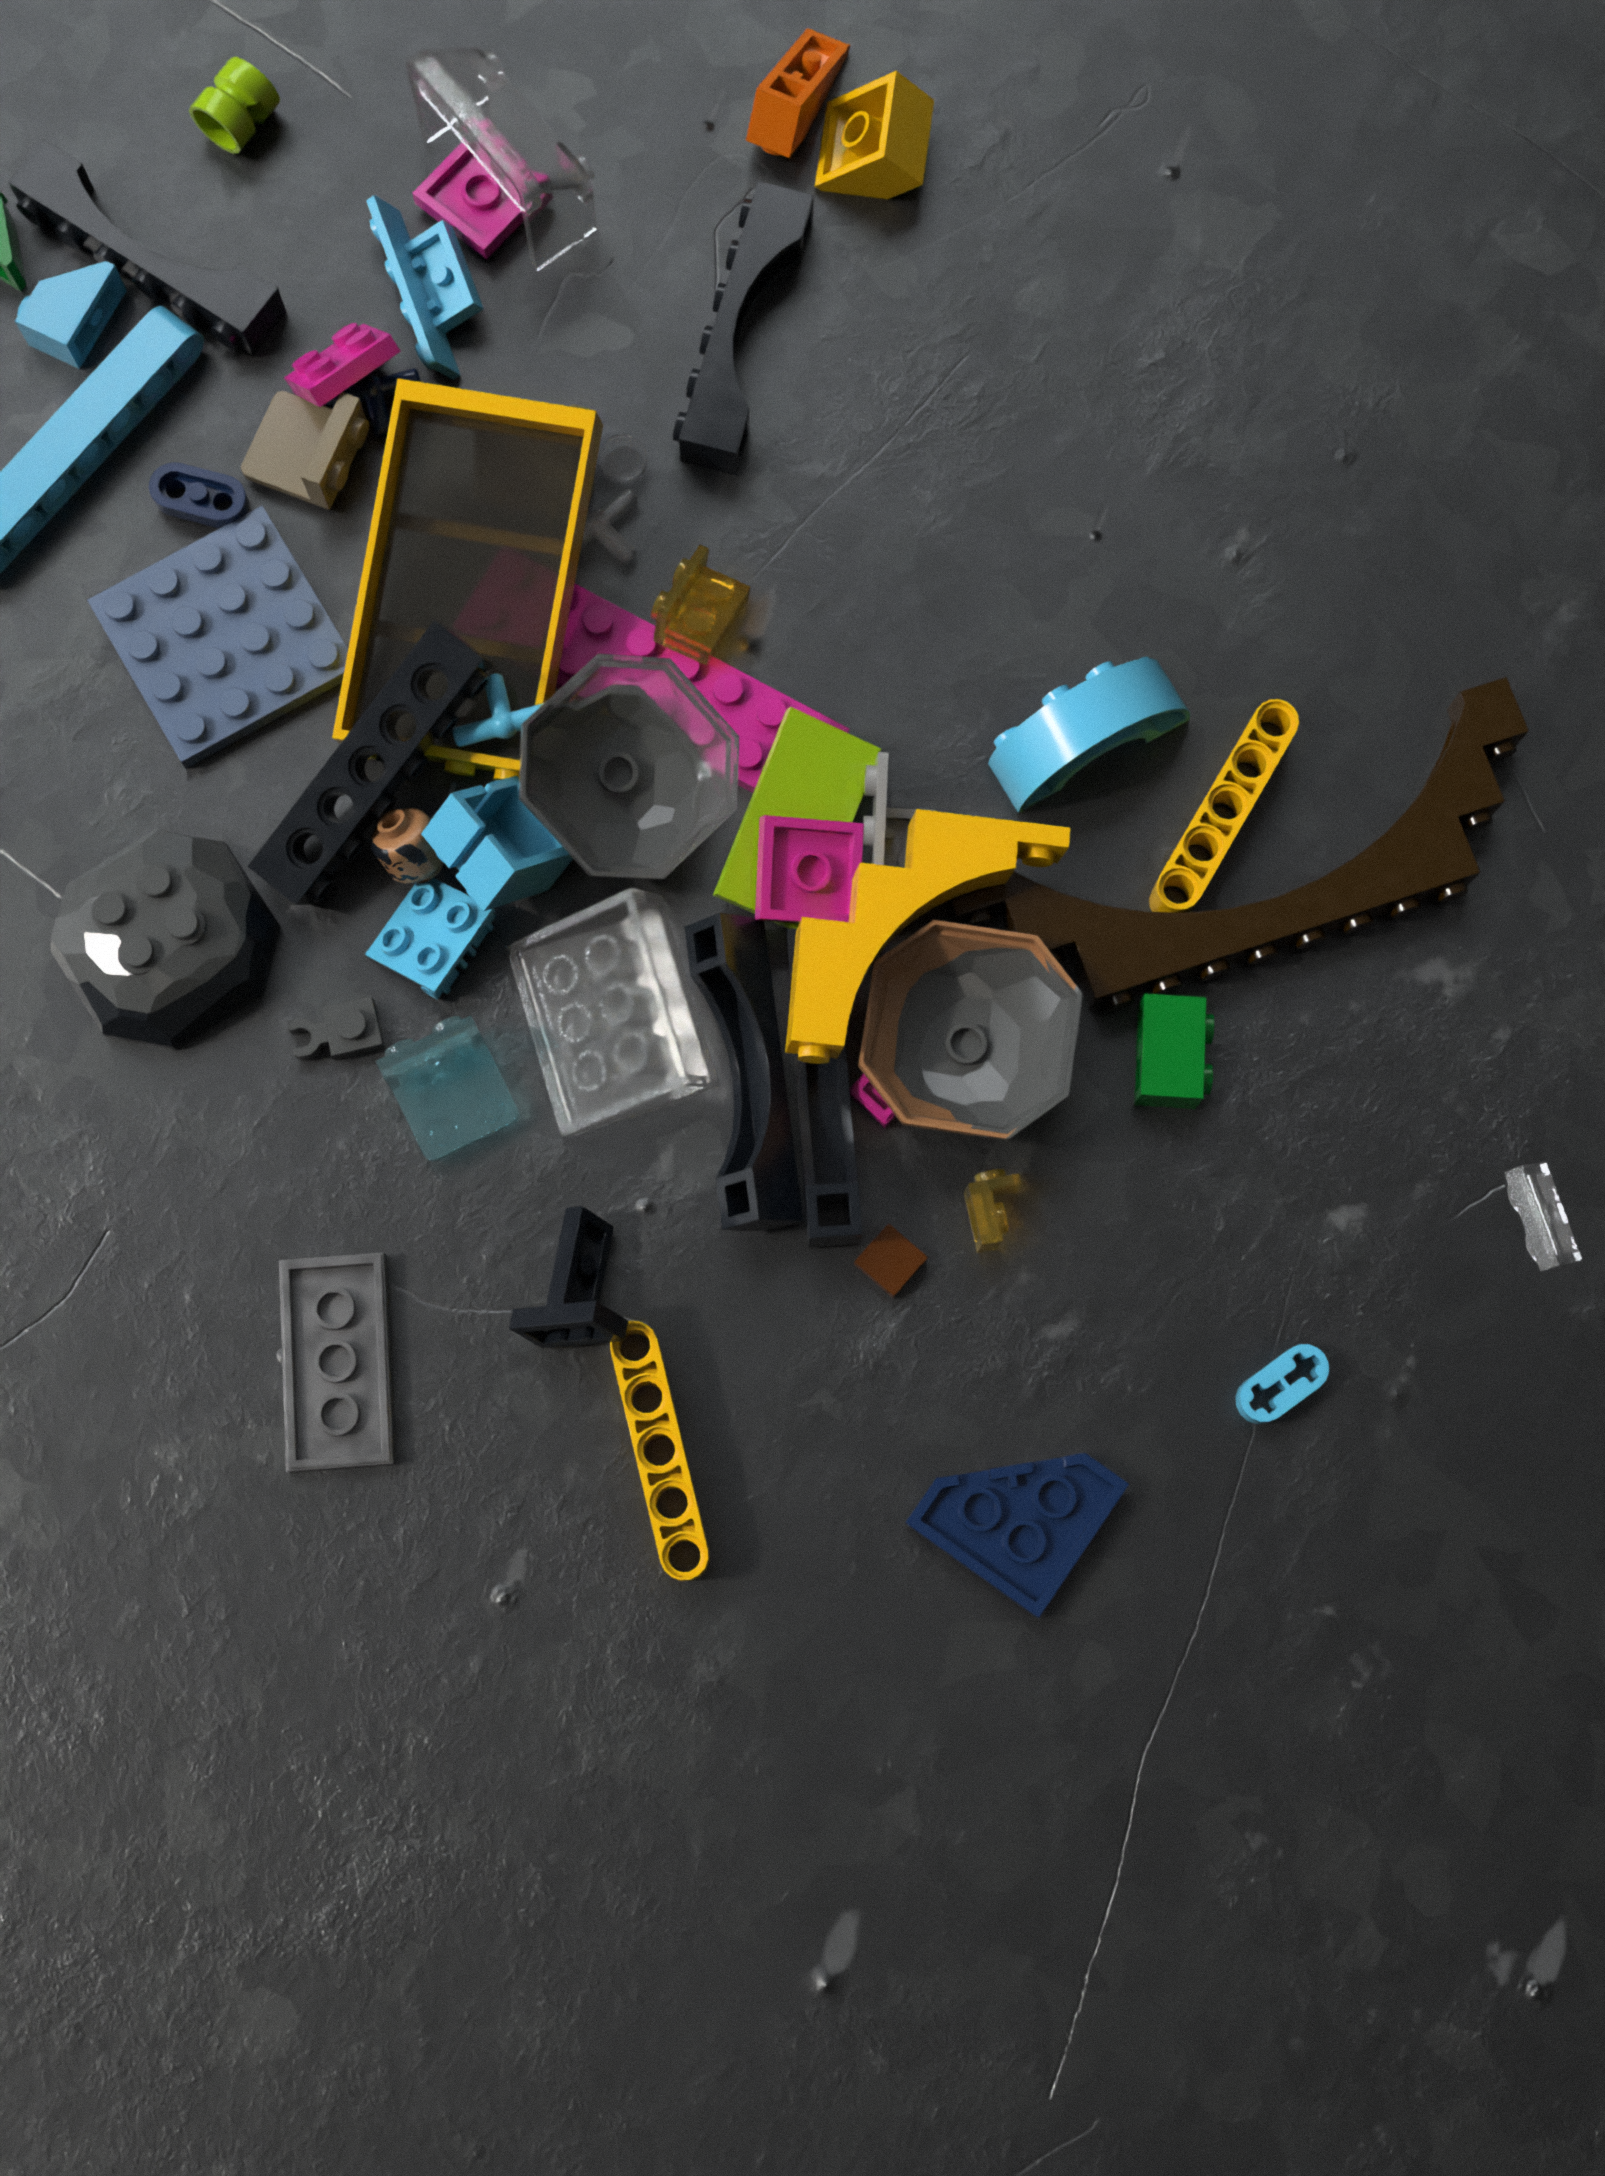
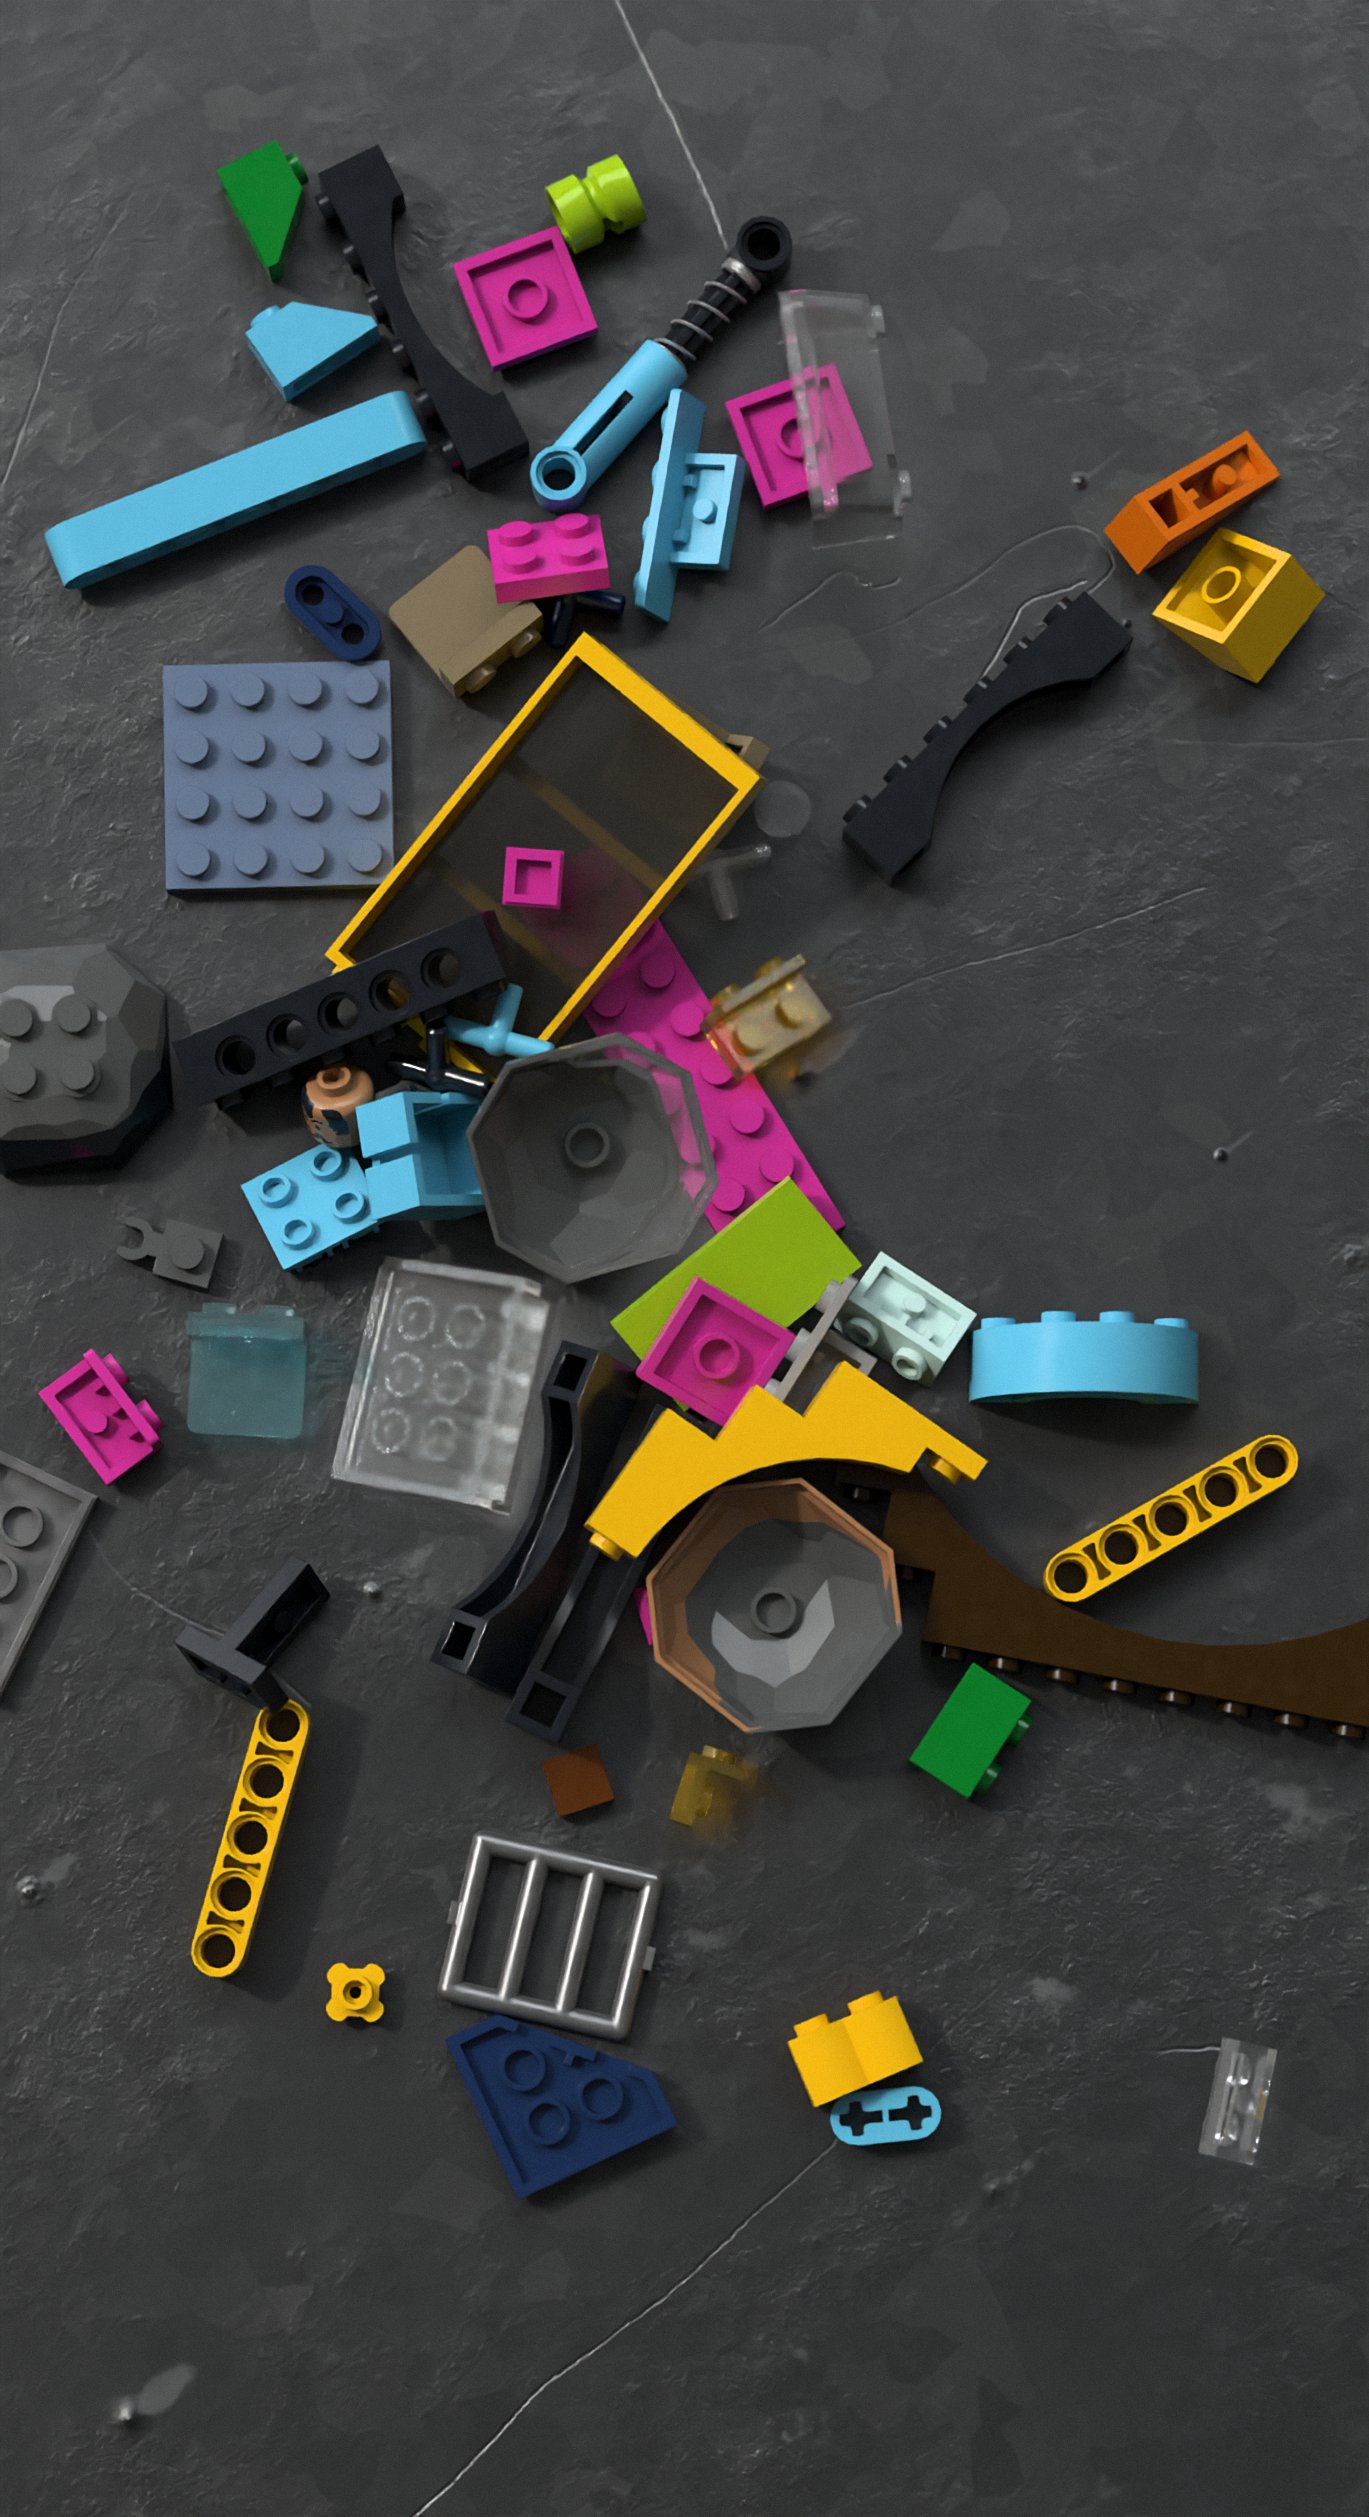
camera: 35 degrees right, 5 degrees up
none -> dark pink bracket [38,1348,165,1487]
none -> yellow plate [326,1963,385,2022]
none -> black piece [385,1021,494,1098]
none -> flat silver bar [437,1830,665,2042]
none -> dark pink plate [452,225,599,373]
none -> dark pink tile [502,847,565,909]
none -> piece [530,216,792,514]
none -> yellow brick [786,1990,923,2107]
none -> light aqua bracket [834,1251,977,1387]

